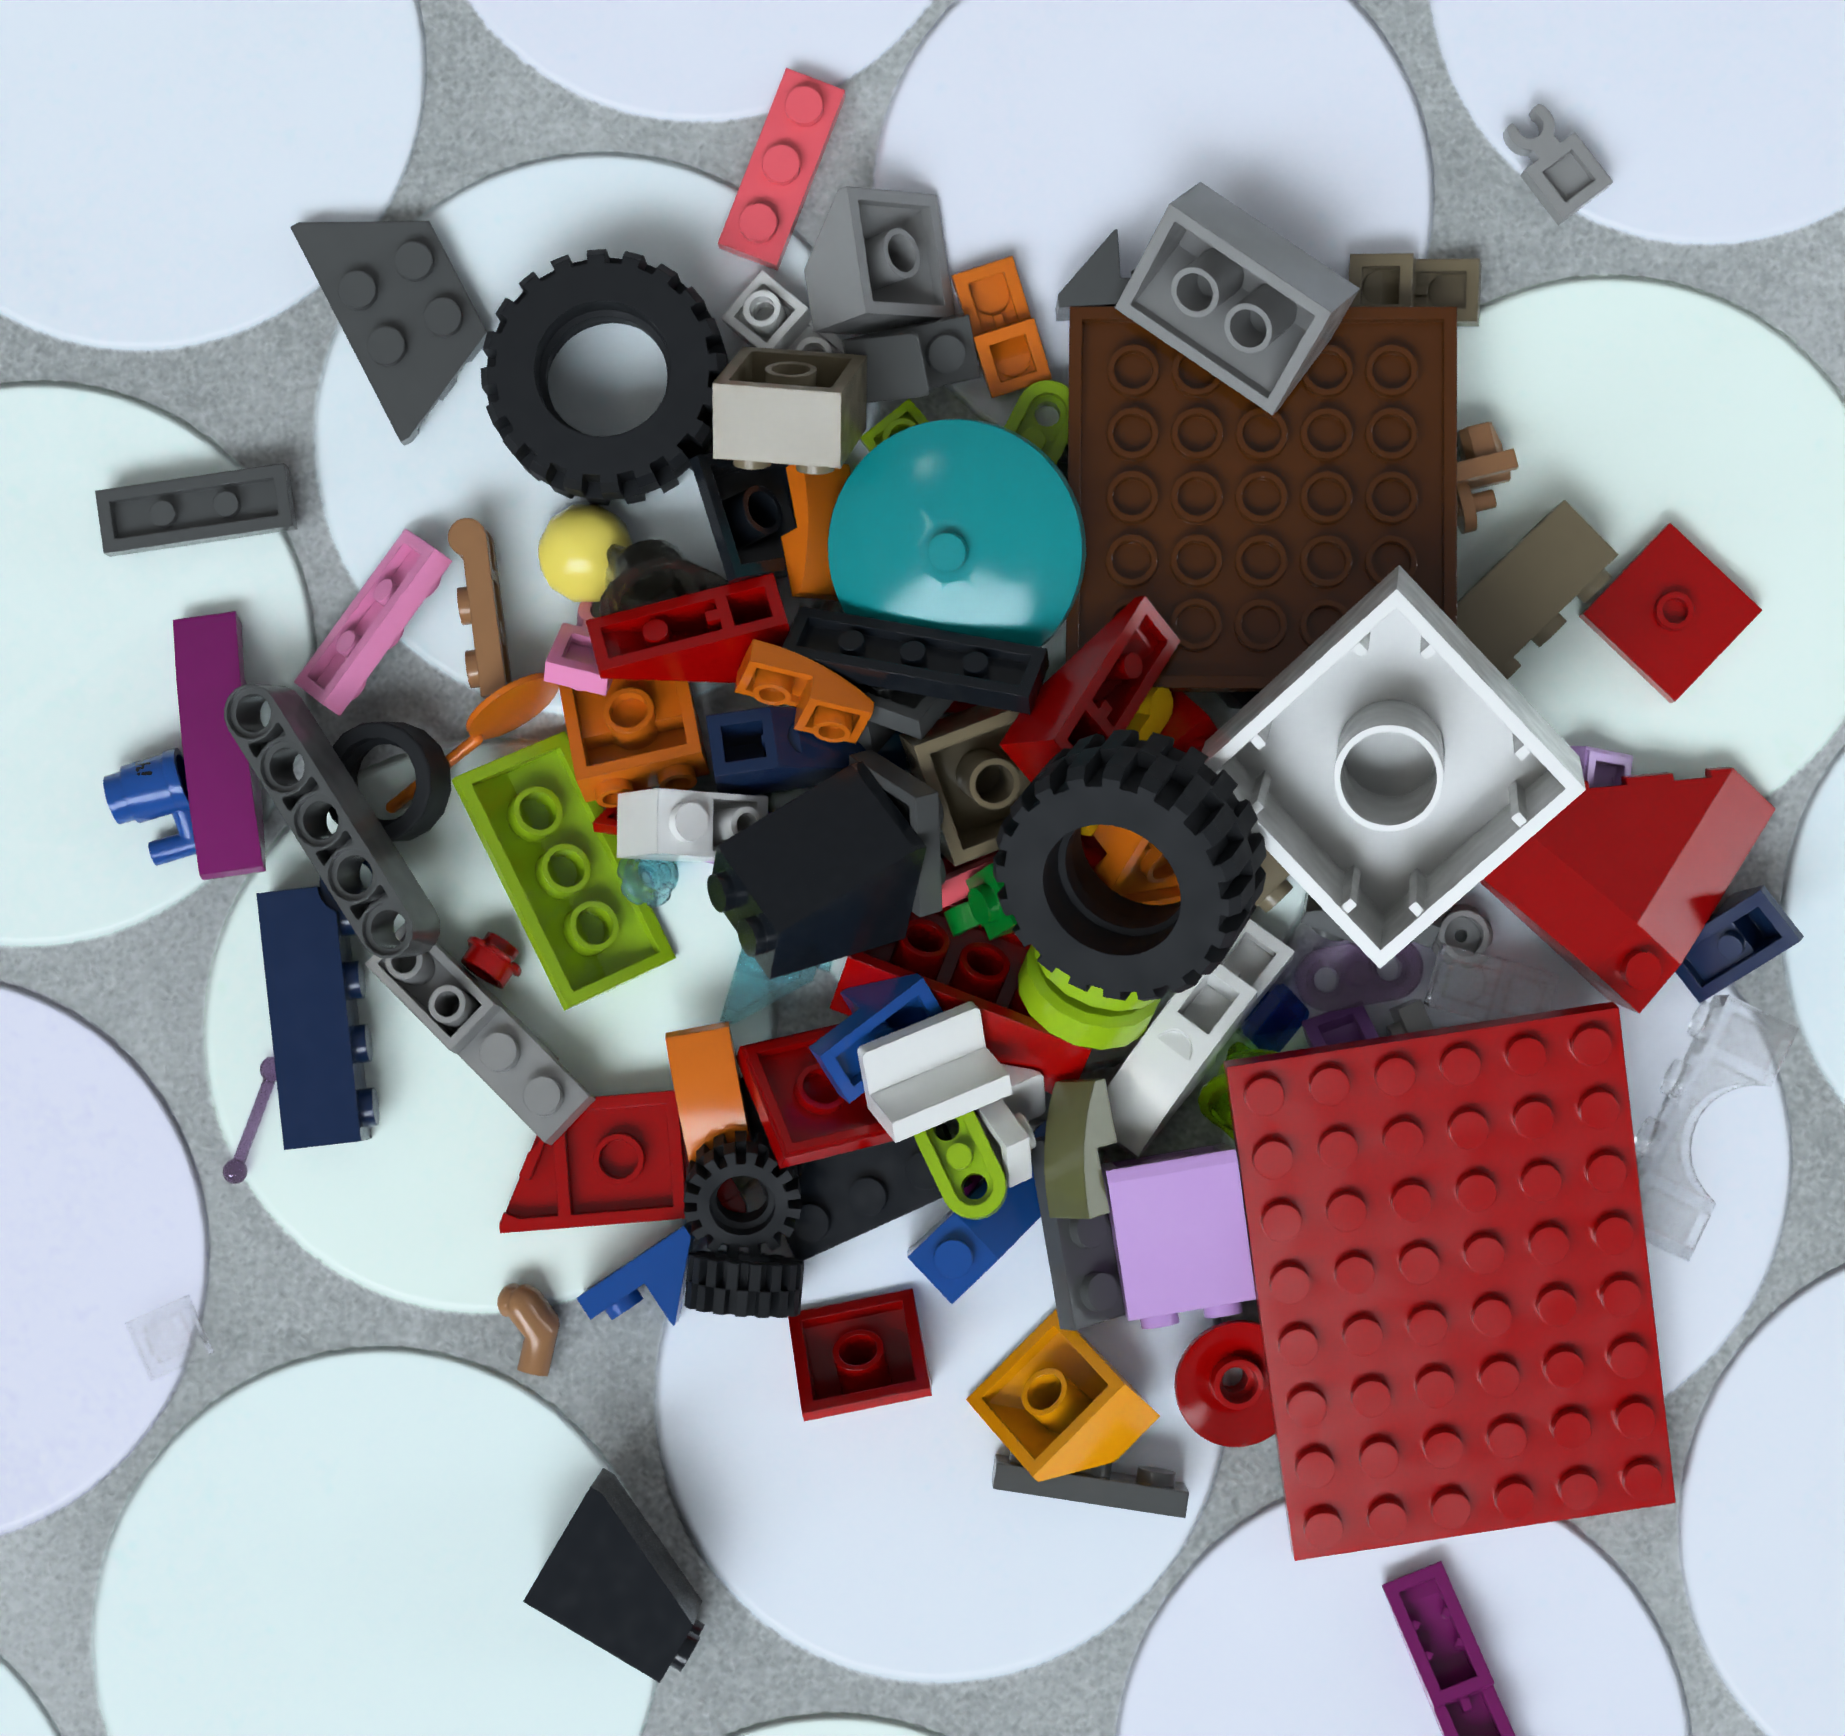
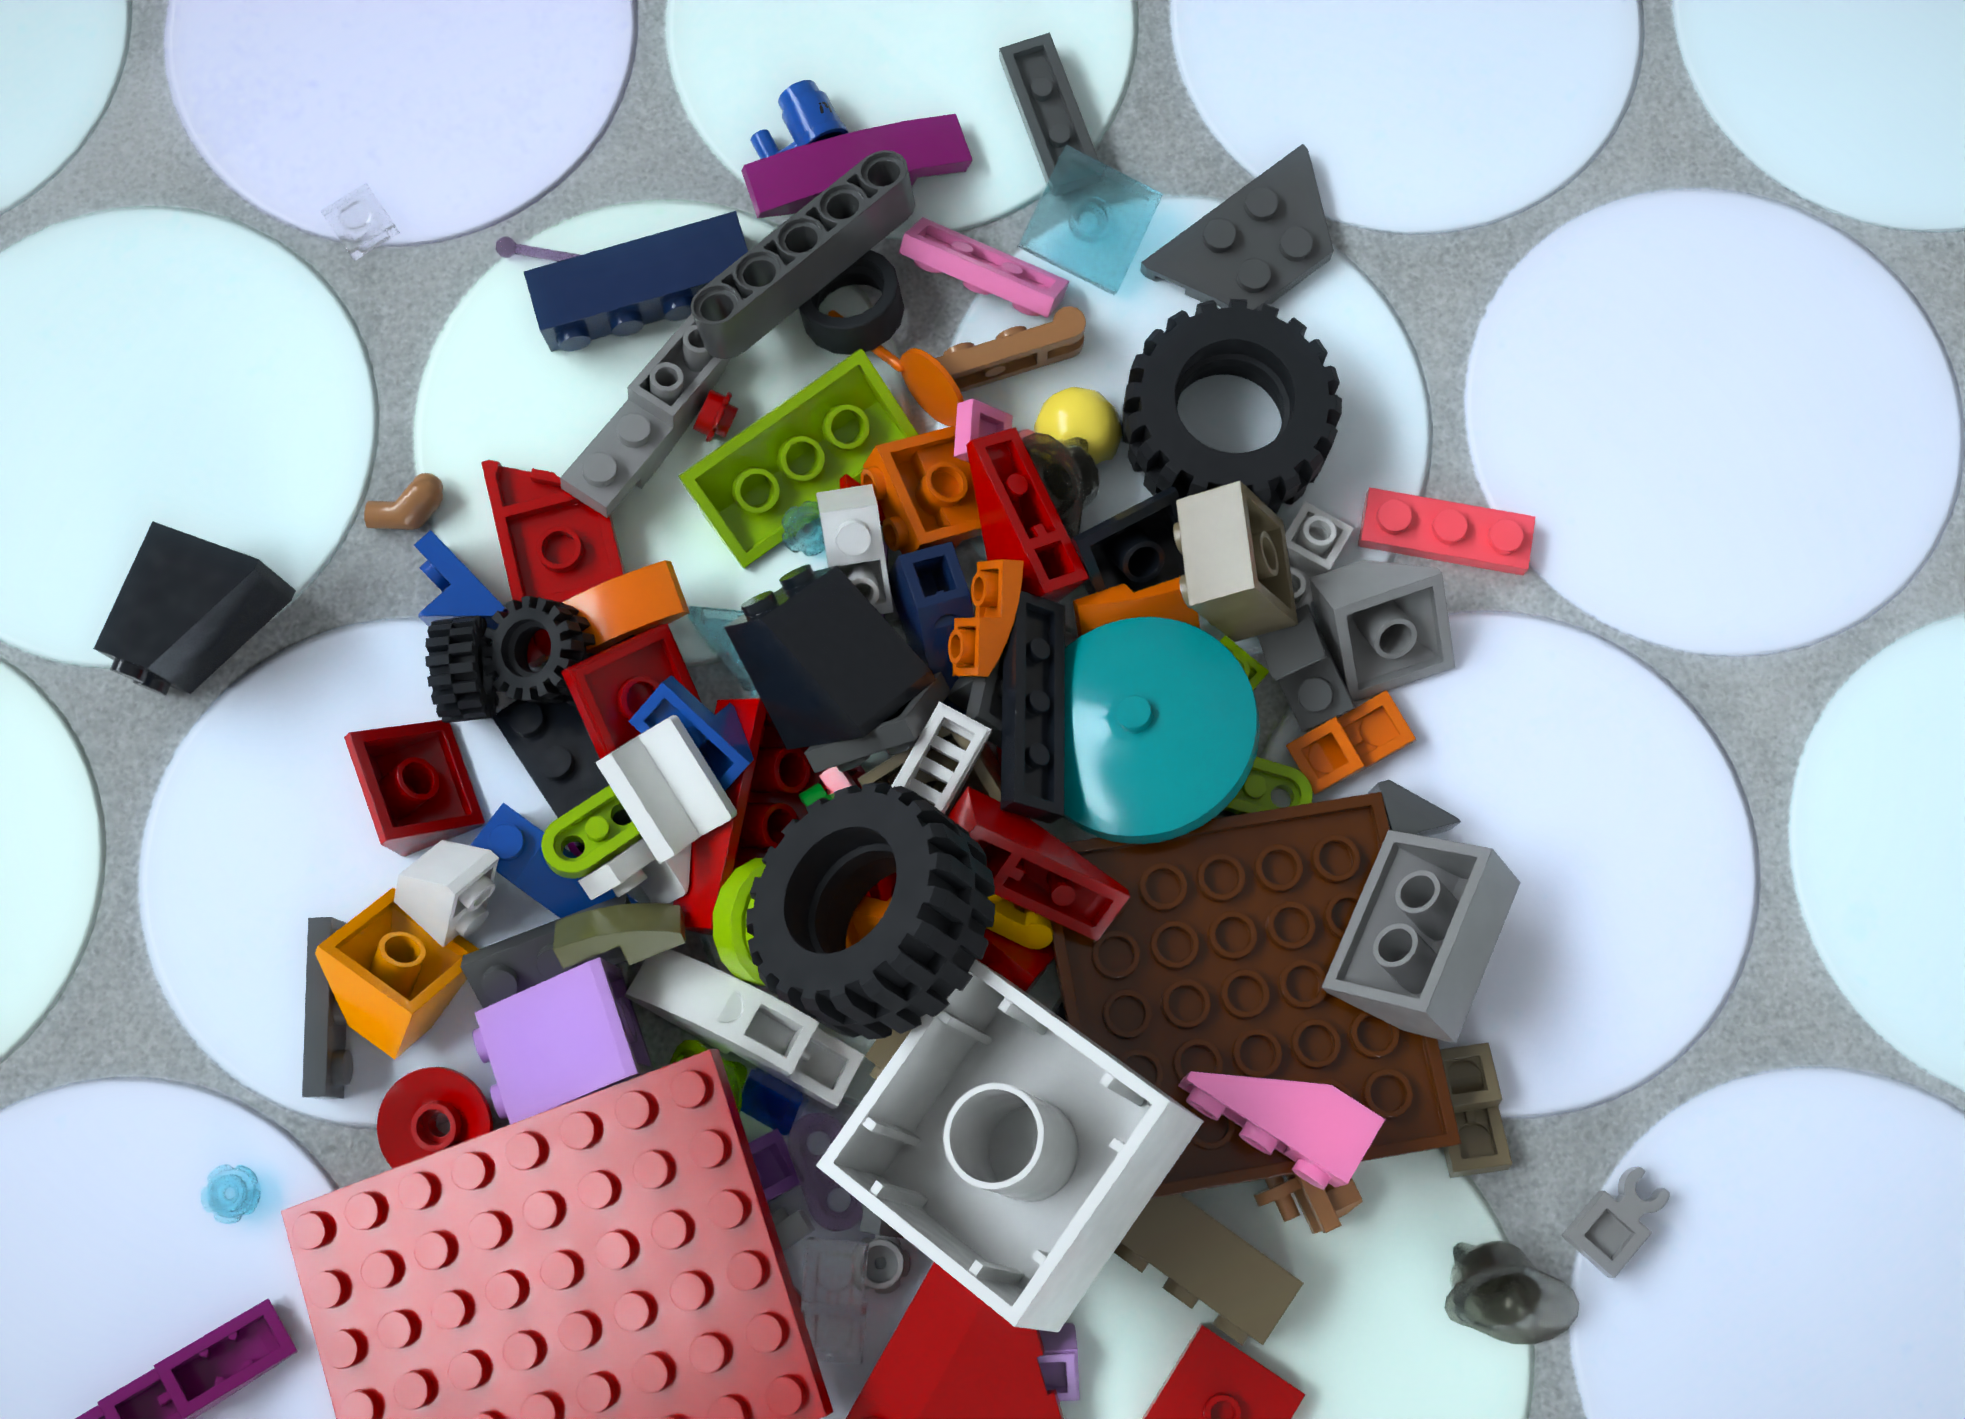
camera: 80 degrees right, 10 degrees down
none -> clear light blue plate [201,1164,261,1224]
none -> white slope [394,840,499,948]
none -> white slope [892,701,992,816]
none -> clear light blue plate [1017,145,1163,295]
none -> bright pink slope [1178,1071,1385,1190]
none -> clear smoke piece [1444,1241,1580,1344]

